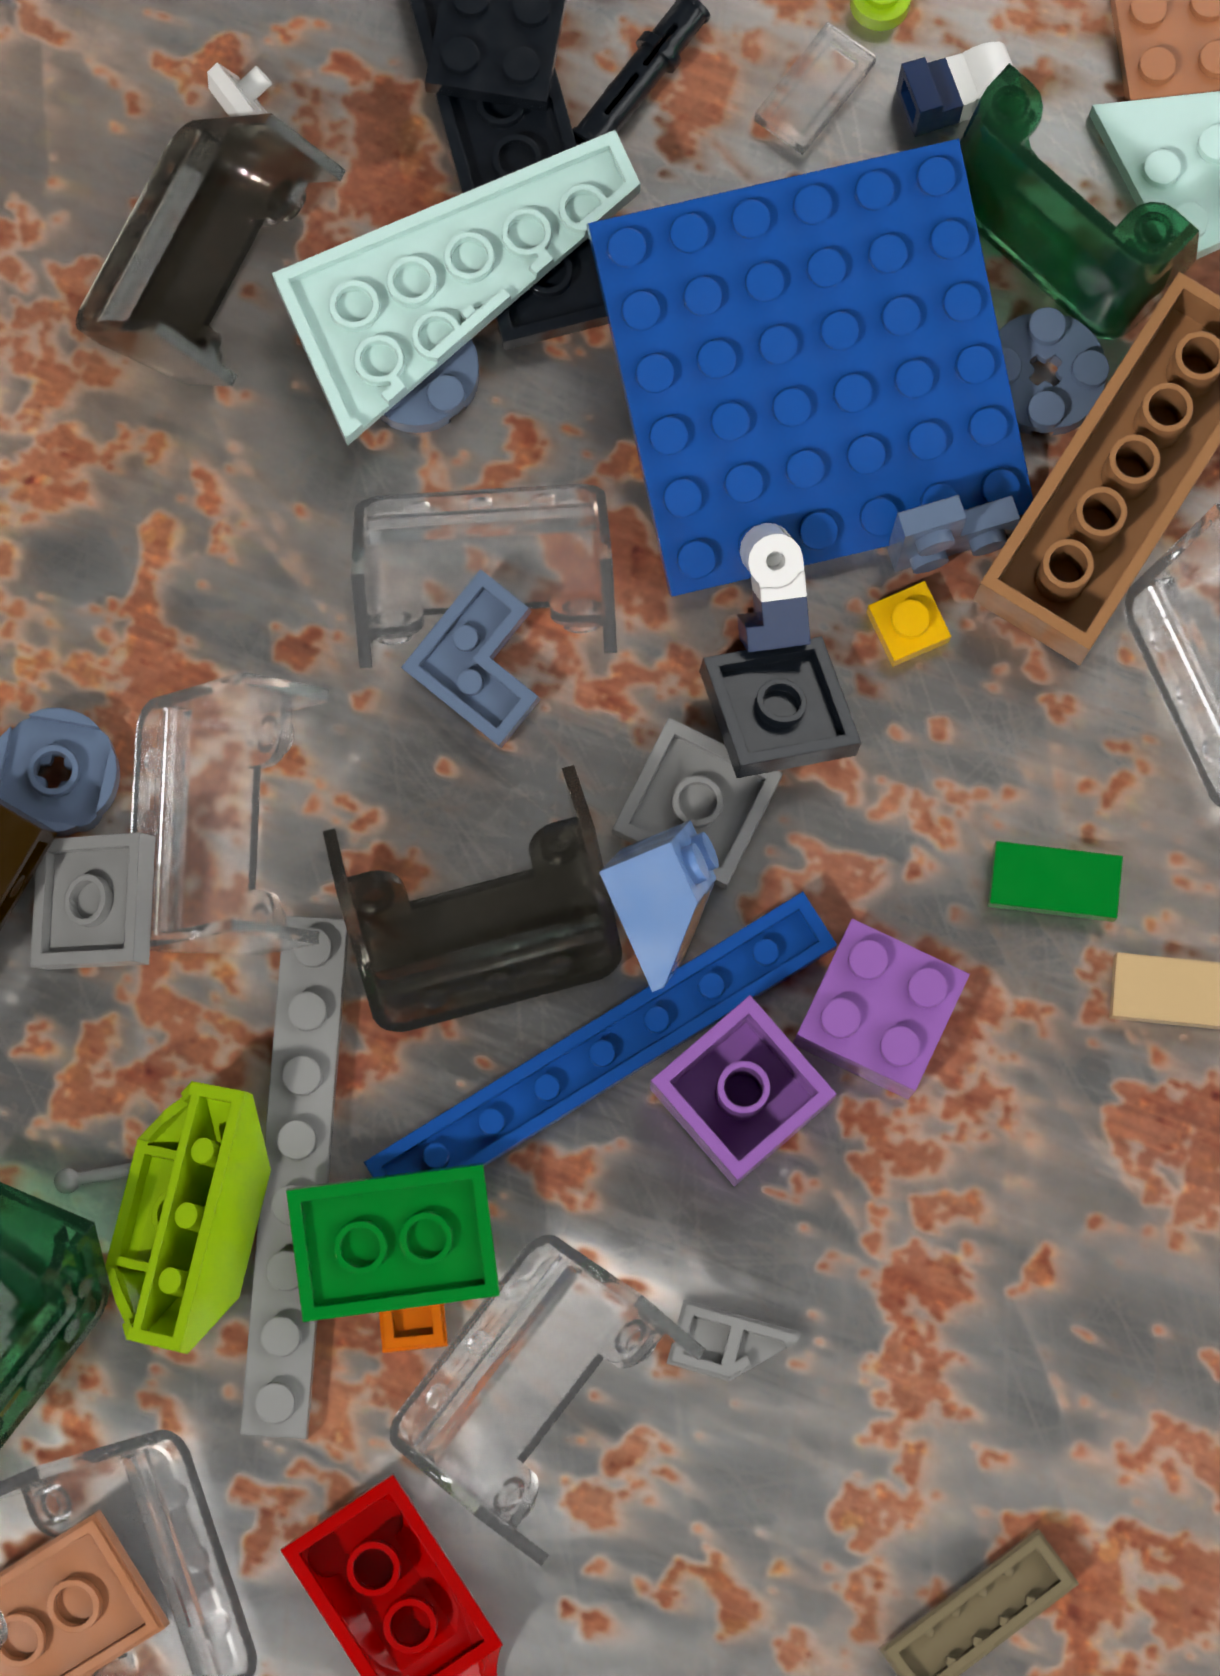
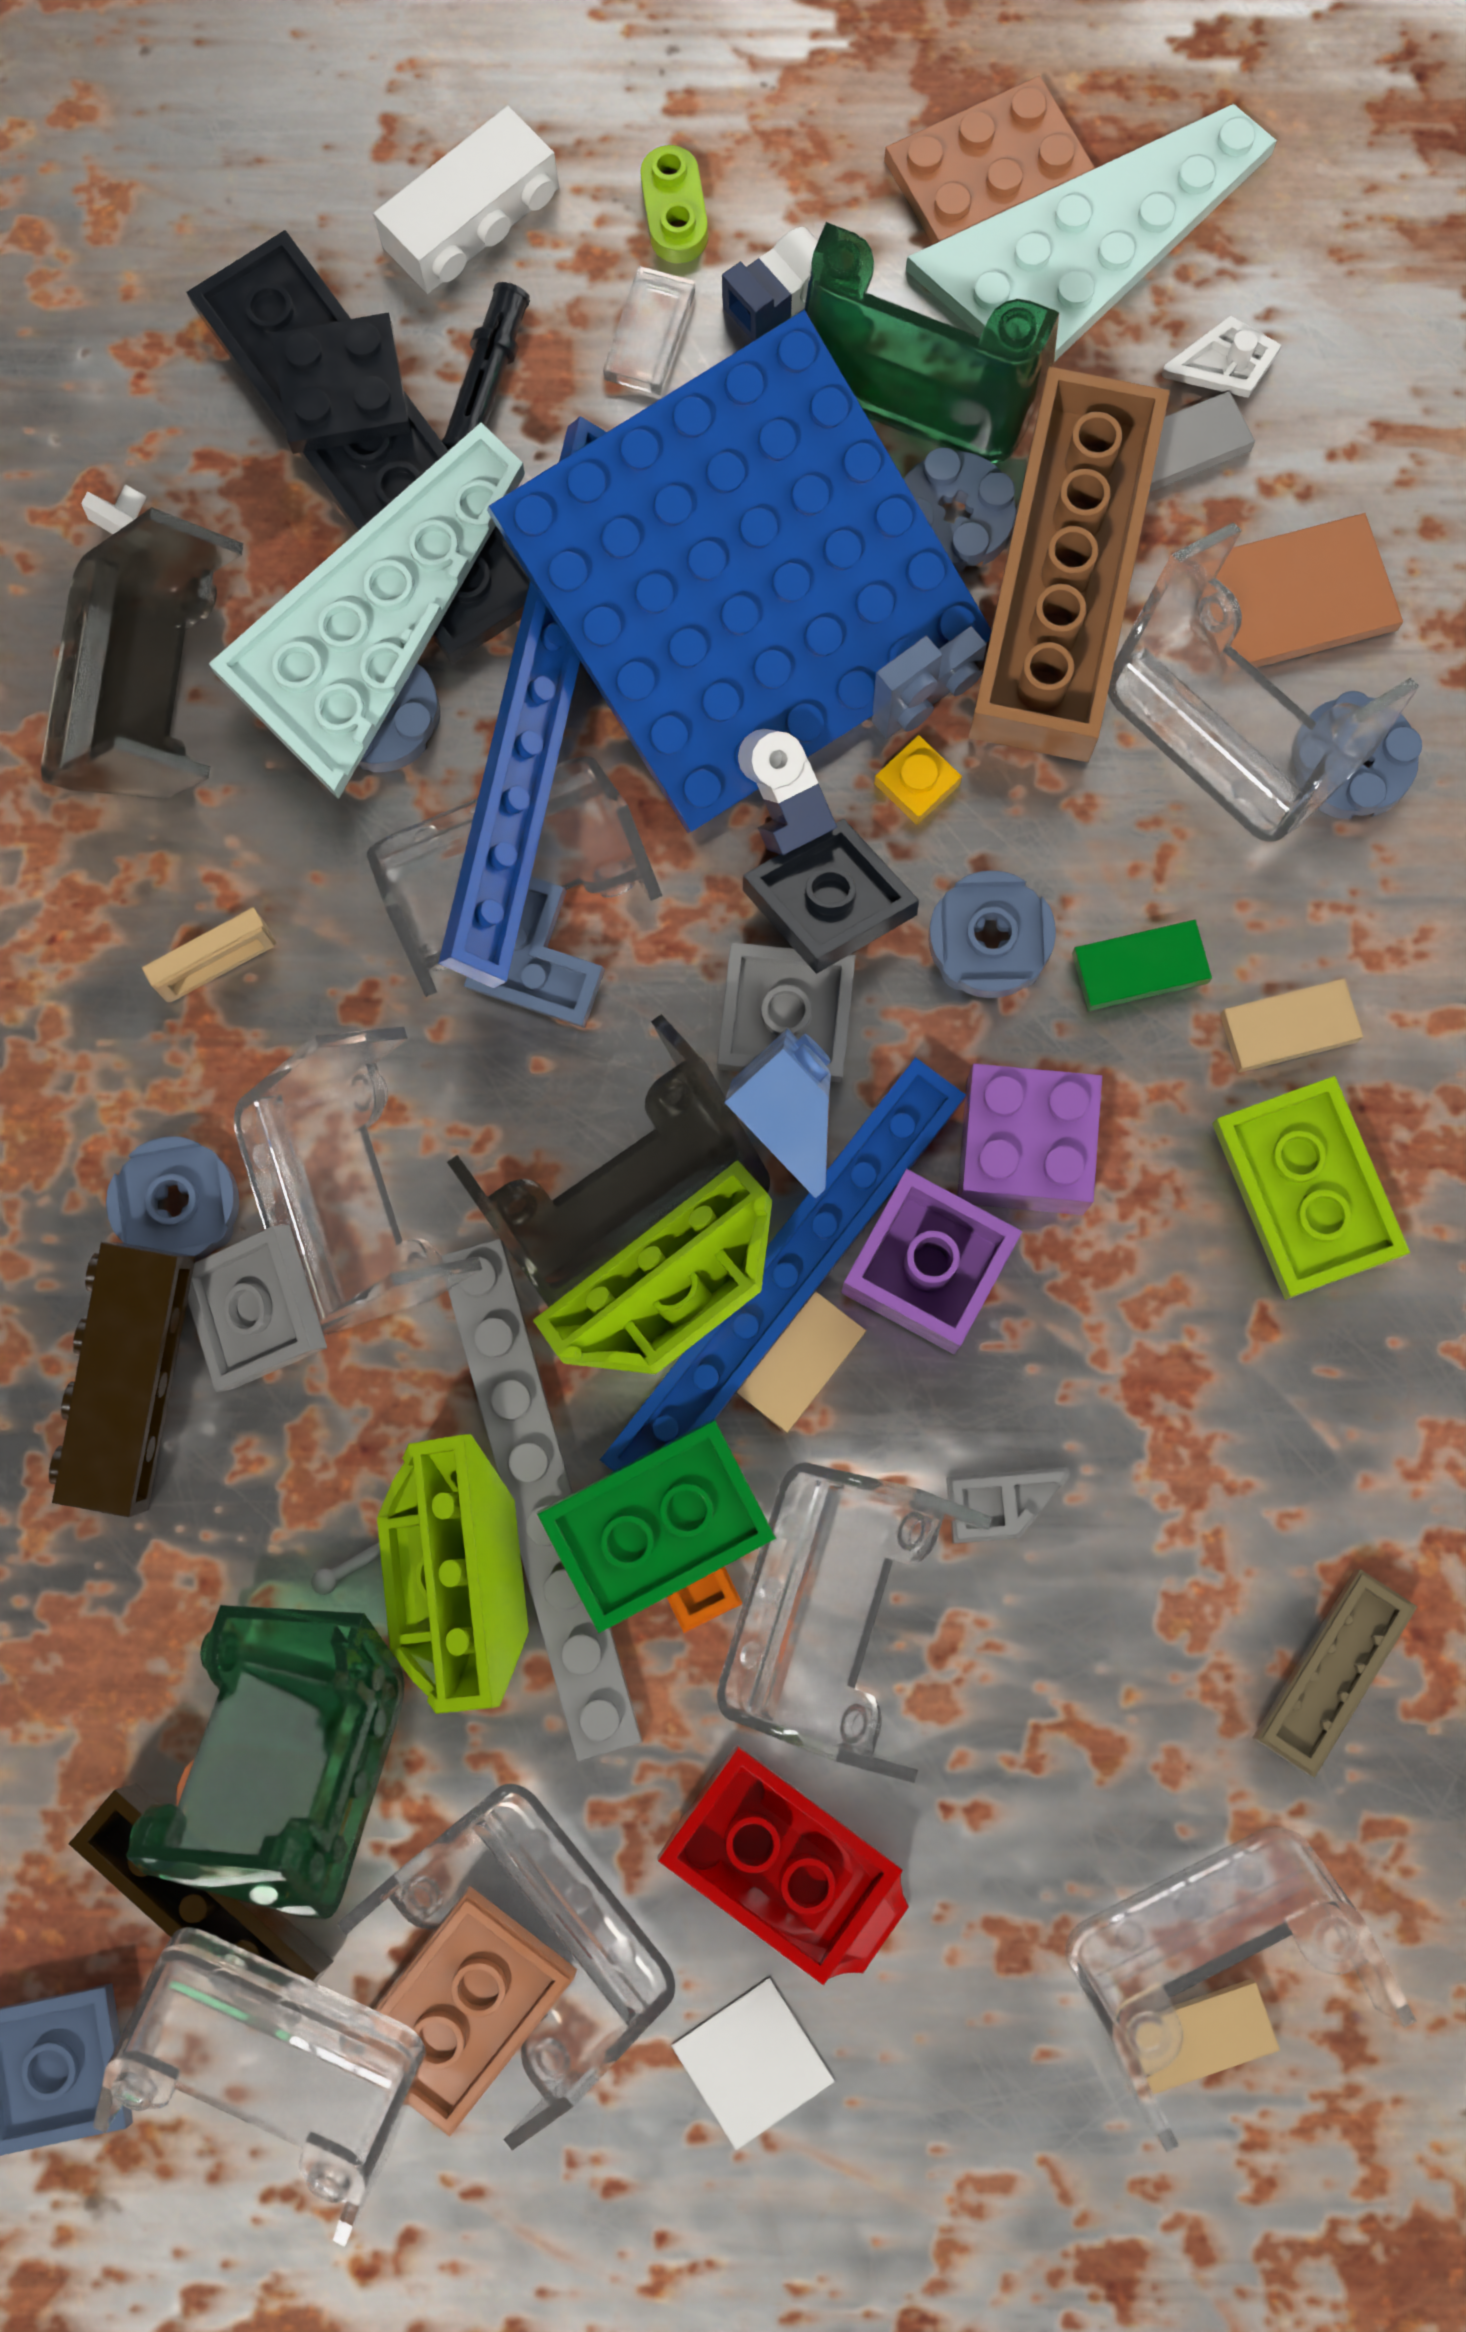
camera: 15 degrees left, 0 degrees up
none -> tan tile [141,907,277,1003]
none -> blue plate [438,416,606,988]
none -> lime wedge [533,1160,772,1374]
none -> tan tile [736,1291,867,1434]
none -> sand blue plate [928,871,1056,998]
none -> lime plate [1212,1076,1410,1300]

